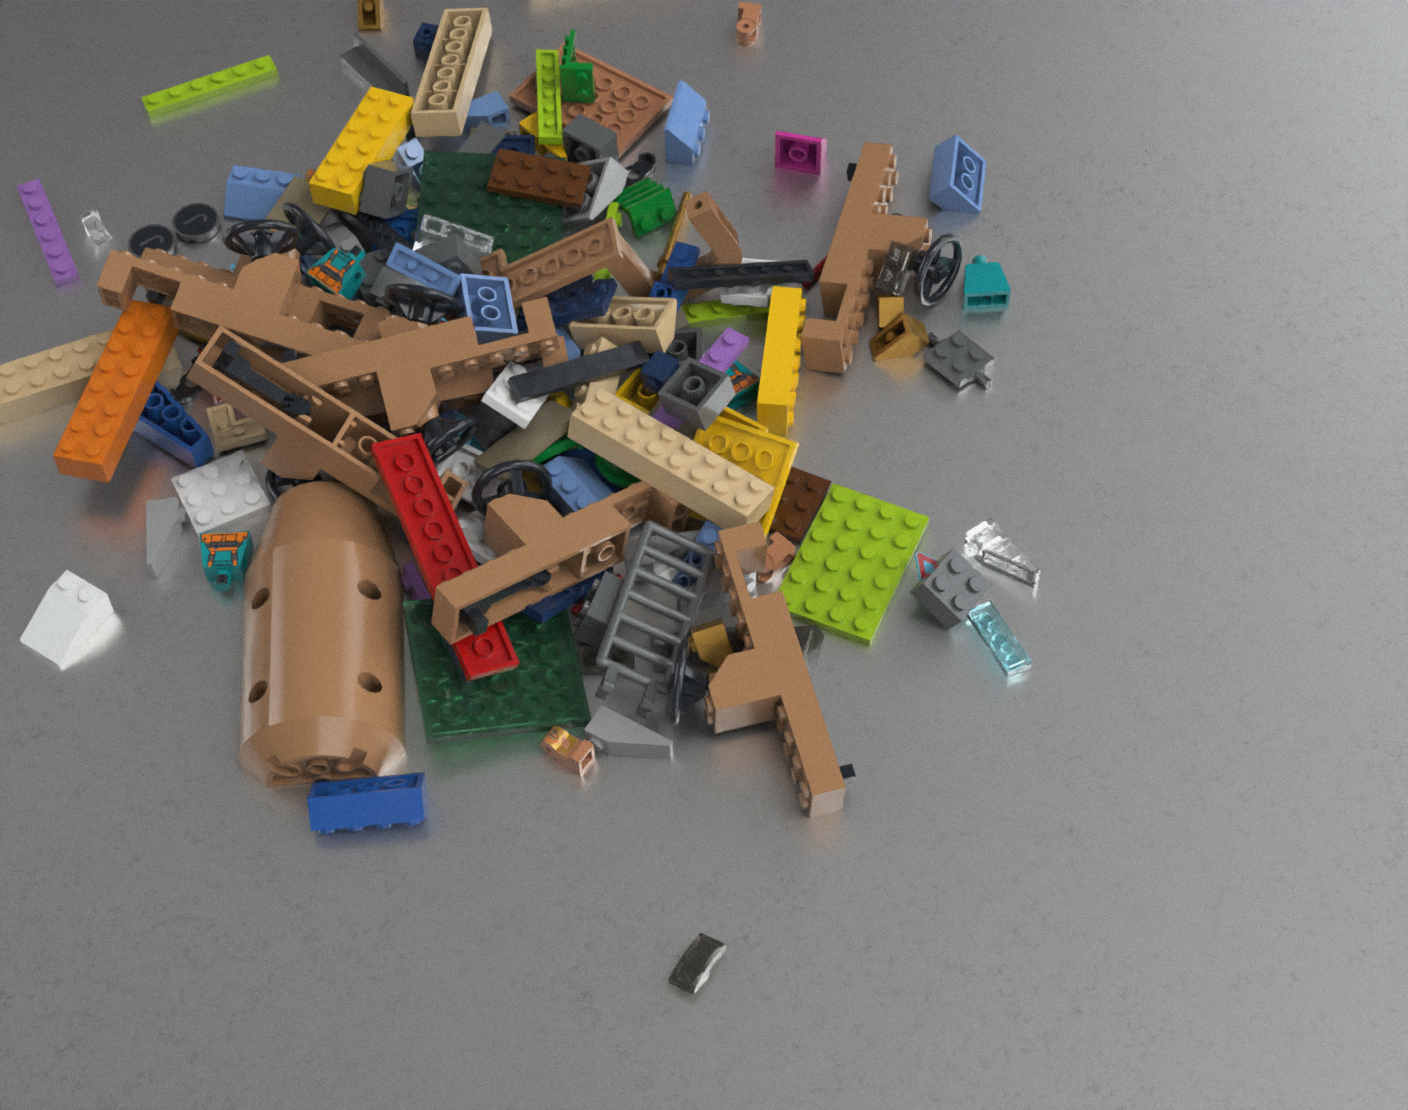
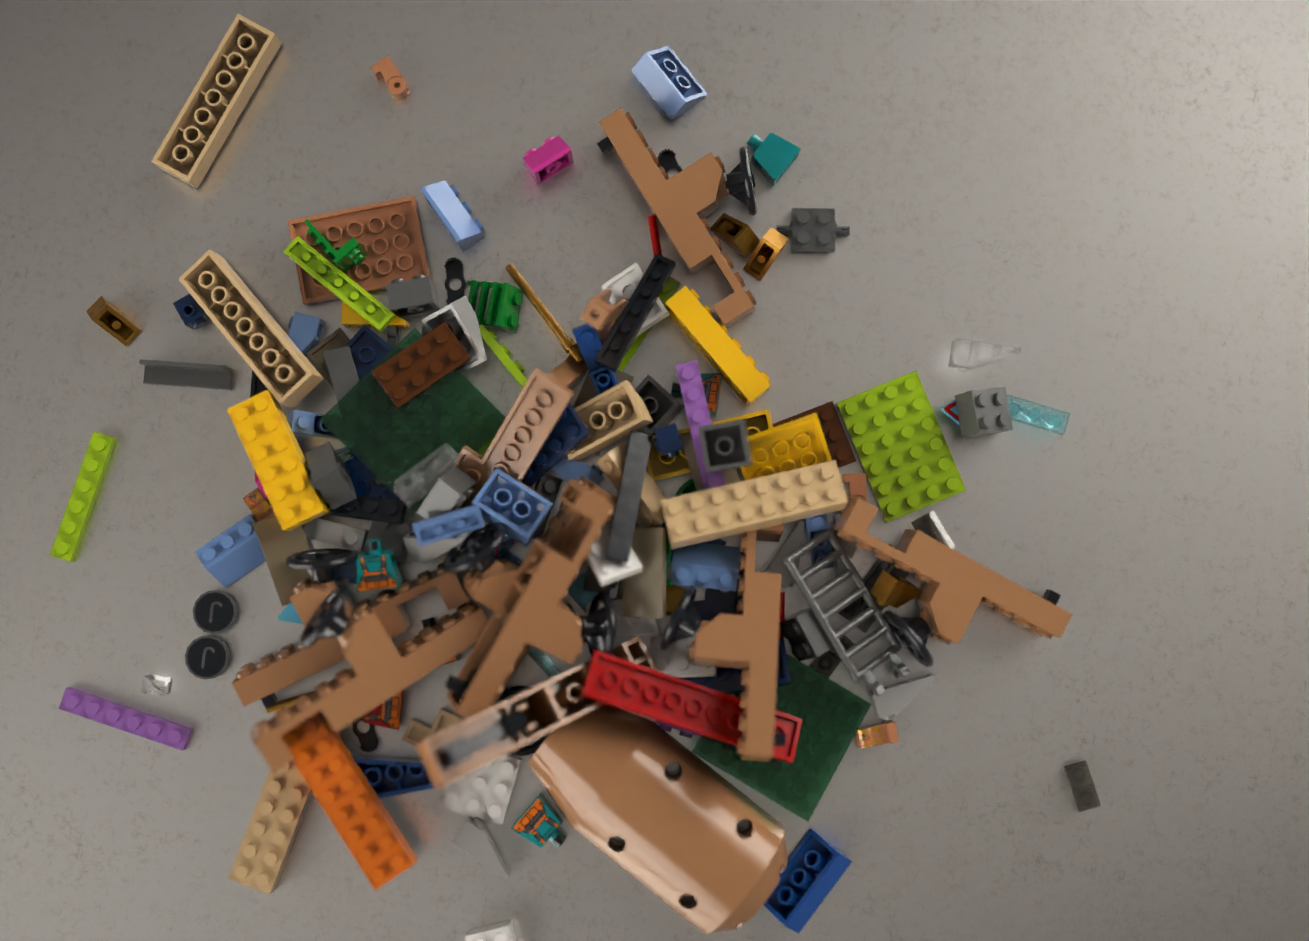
camera: 50 degrees left, 30 degrees up
clear smoke slope [876,241,919,296] -> none

